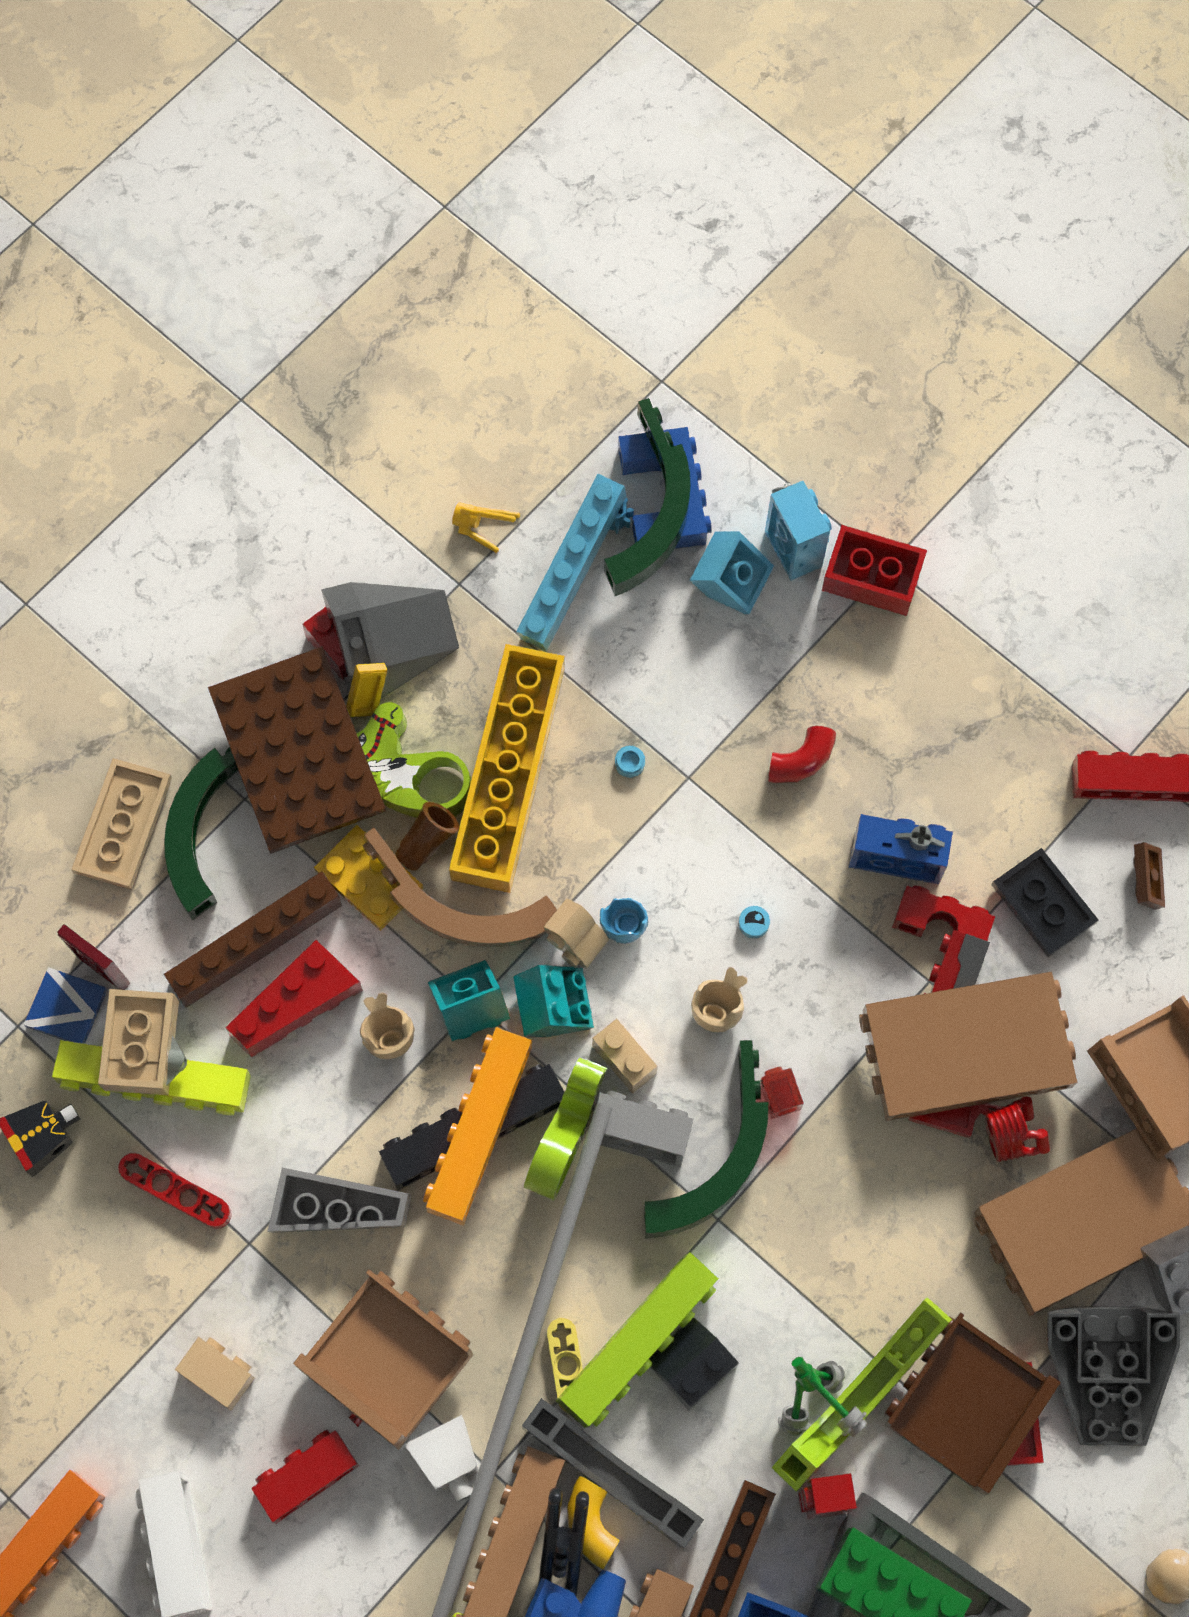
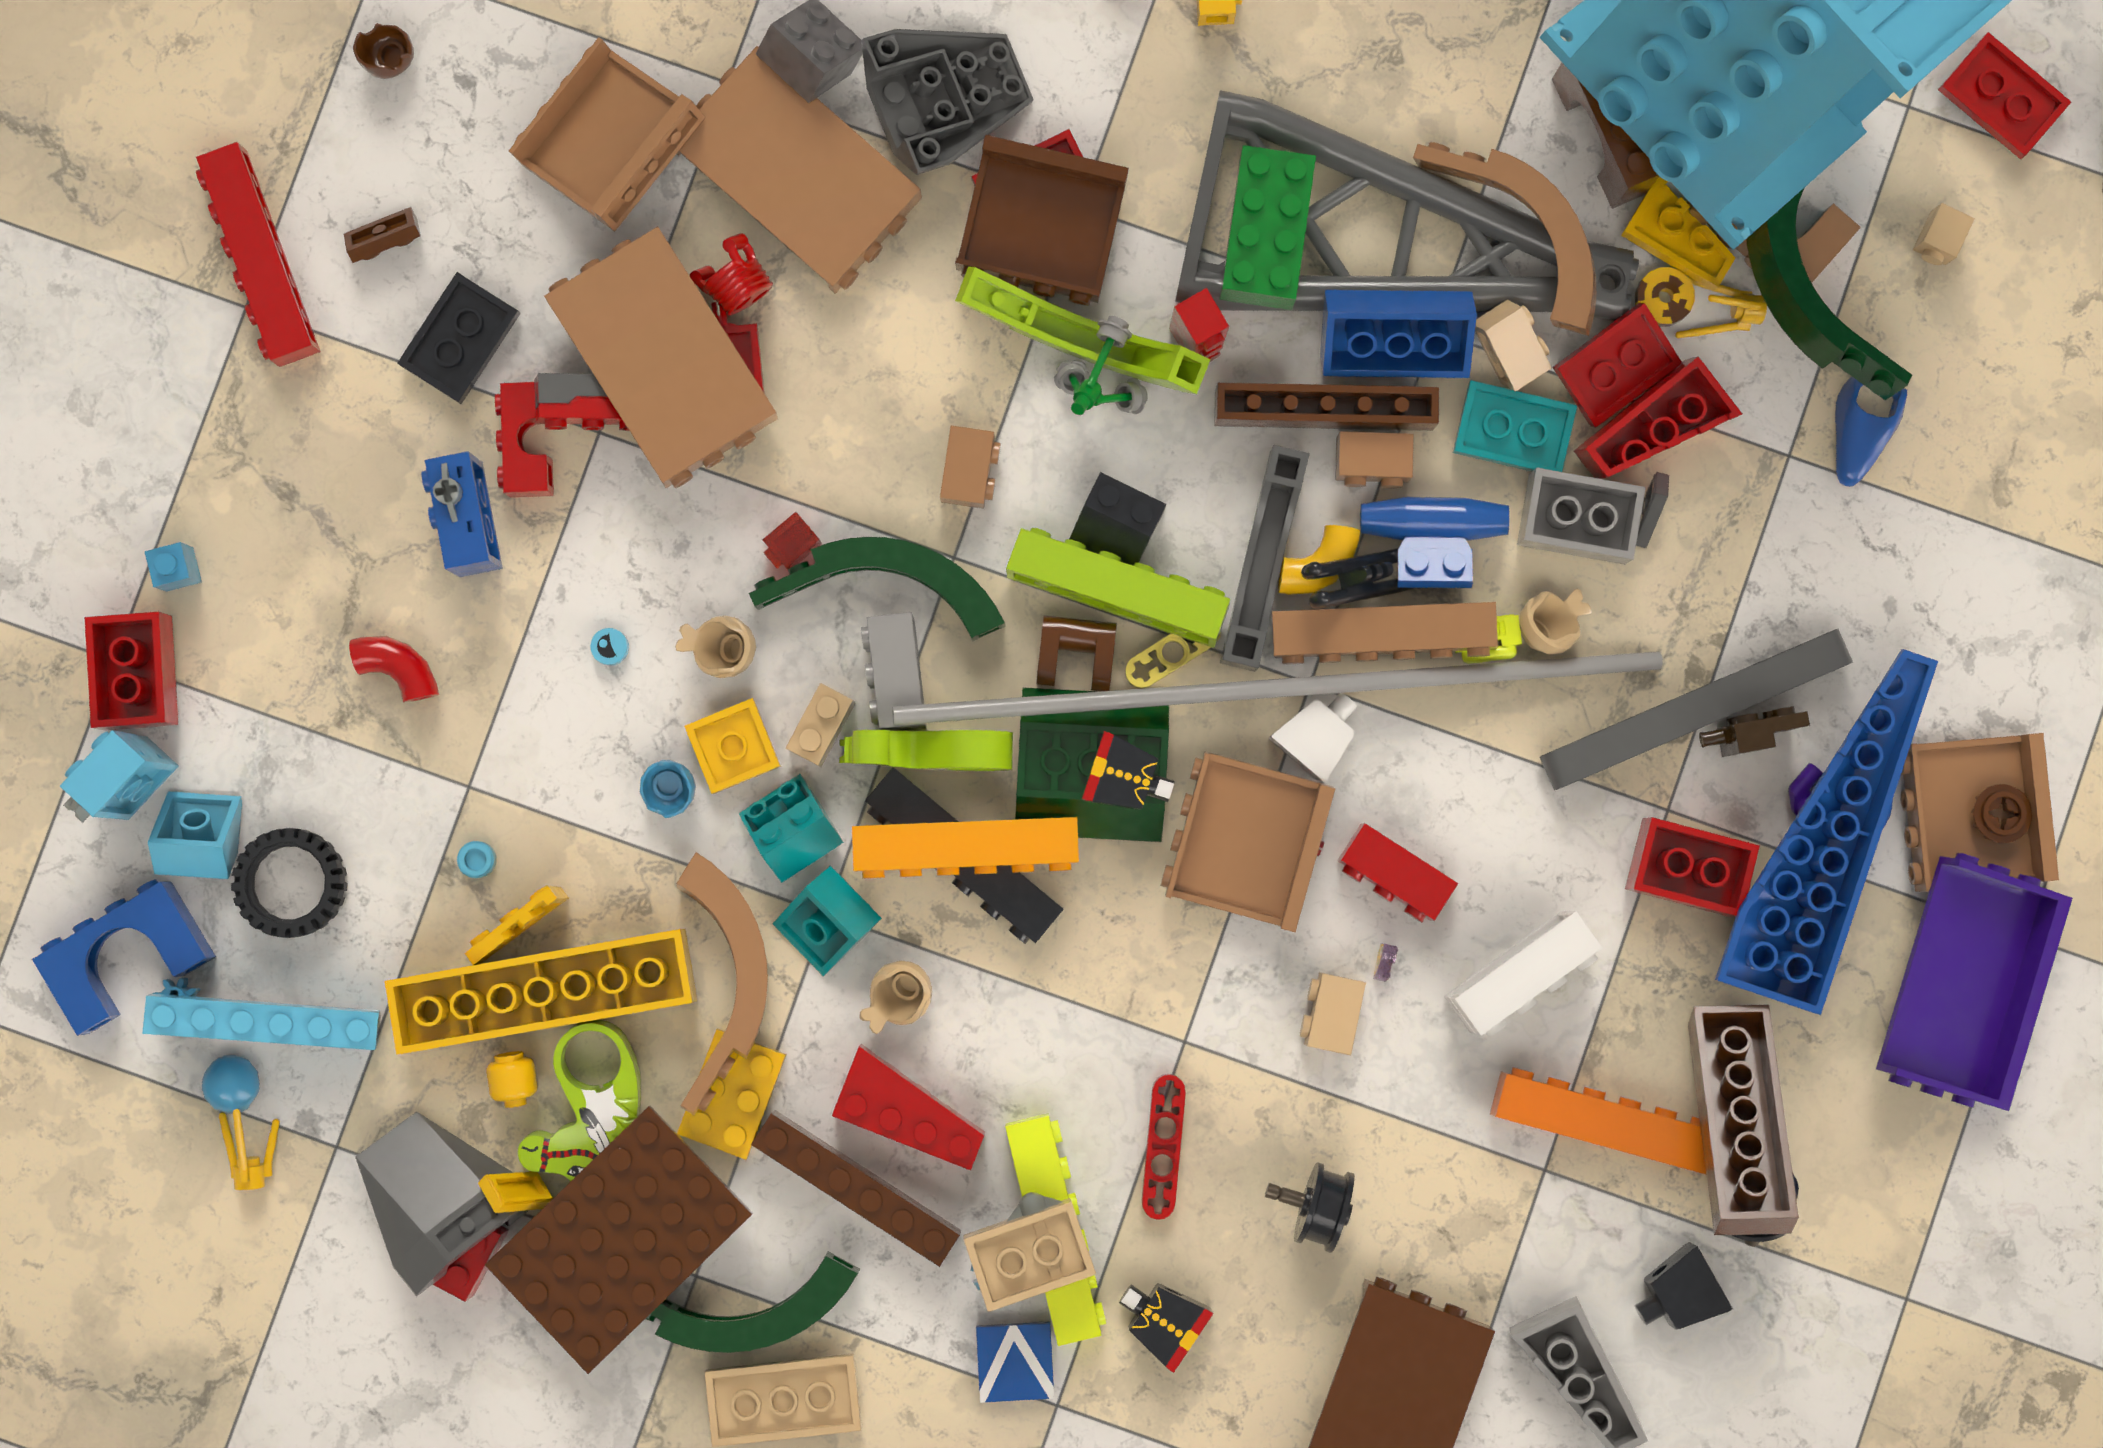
camera: 115 degrees left, 15 degrees up
dark red tile [57,924,130,990] -> none
light grey wedge [267,1167,412,1233] -> none
reddish brown plant [395,802,459,871] -> none
tan brick [544,898,609,969] -> none
dark green arch [604,398,691,597] -> none
none -> dark azure brick [144,542,202,592]
none -> dark azure hair [202,1055,260,1114]
none -> black tyre [231,828,348,938]
none -> yellow wing [464,885,569,965]
none -> yellow head [486,1051,538,1108]
none -> yellow plate [684,698,781,794]
none -> medium nougat brick [940,425,1001,509]
none -> dark green slope [1015,687,1169,842]
none -> reddish brown connector [1036,615,1117,691]
none -> black torso [1082,731,1175,810]
none -> black wheel [1265,1162,1355,1253]
none -> clear purple tile [1373,943,1398,982]

